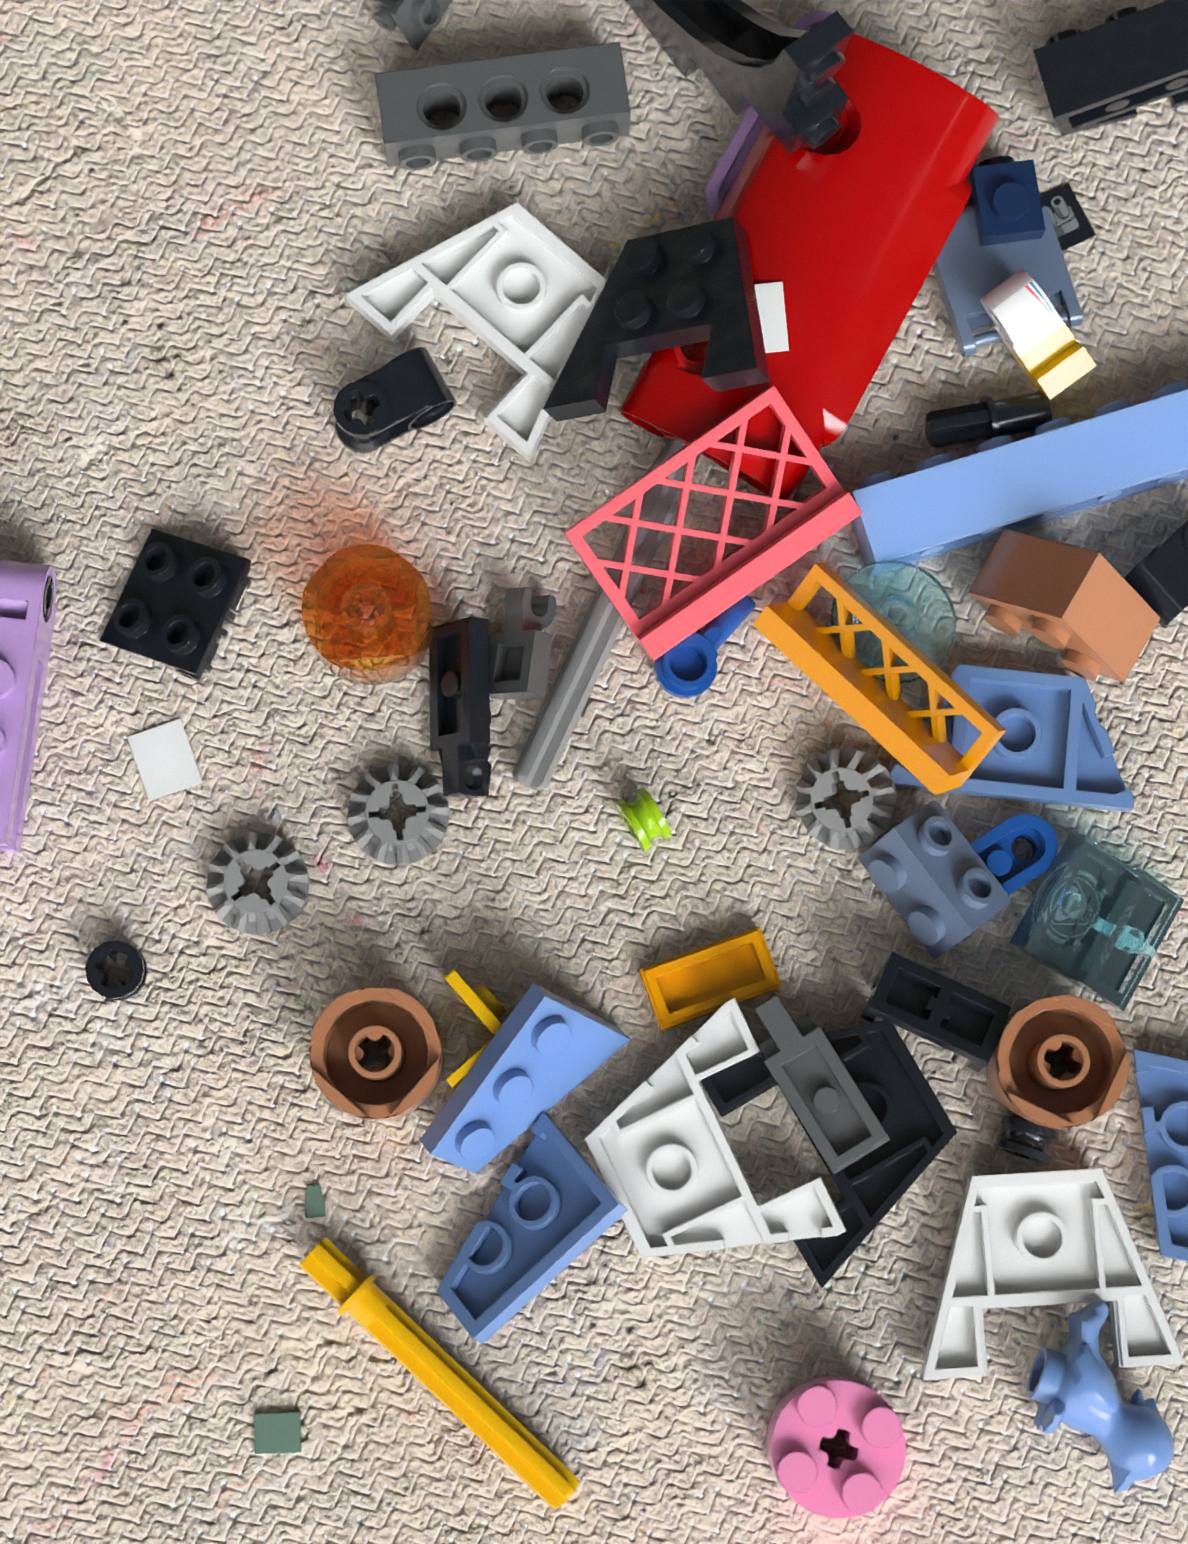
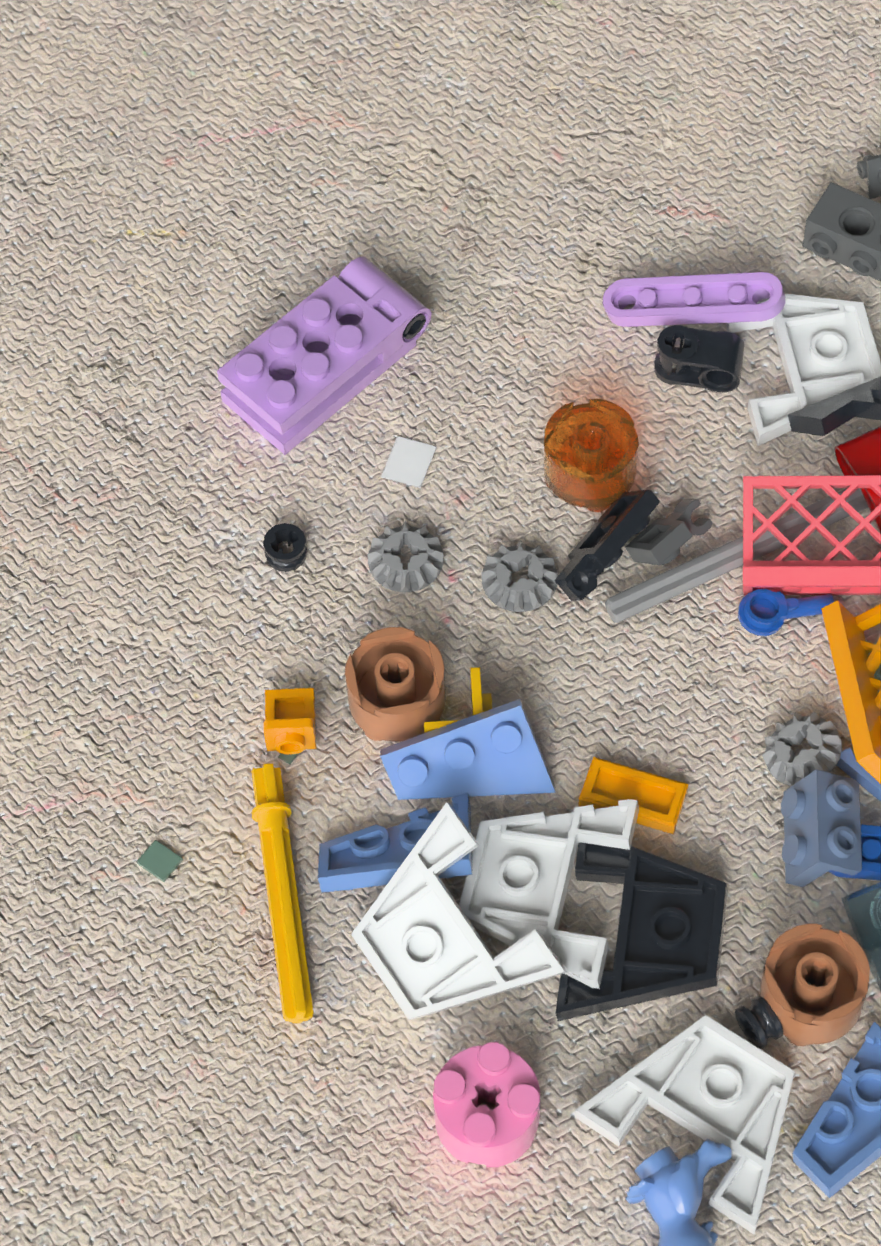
camera: 45 degrees right, 20 degrees down
black hinge [100,528,252,682] -> none
lime bush [615,787,672,852] -> none
dark grey hinge [754,994,890,1174] -> none
black hinge [860,952,1011,1072] -> none
none -> light orange bracket [263,688,316,755]
none -> white wing [351,802,567,1020]
none -> lavender plate [603,272,786,327]

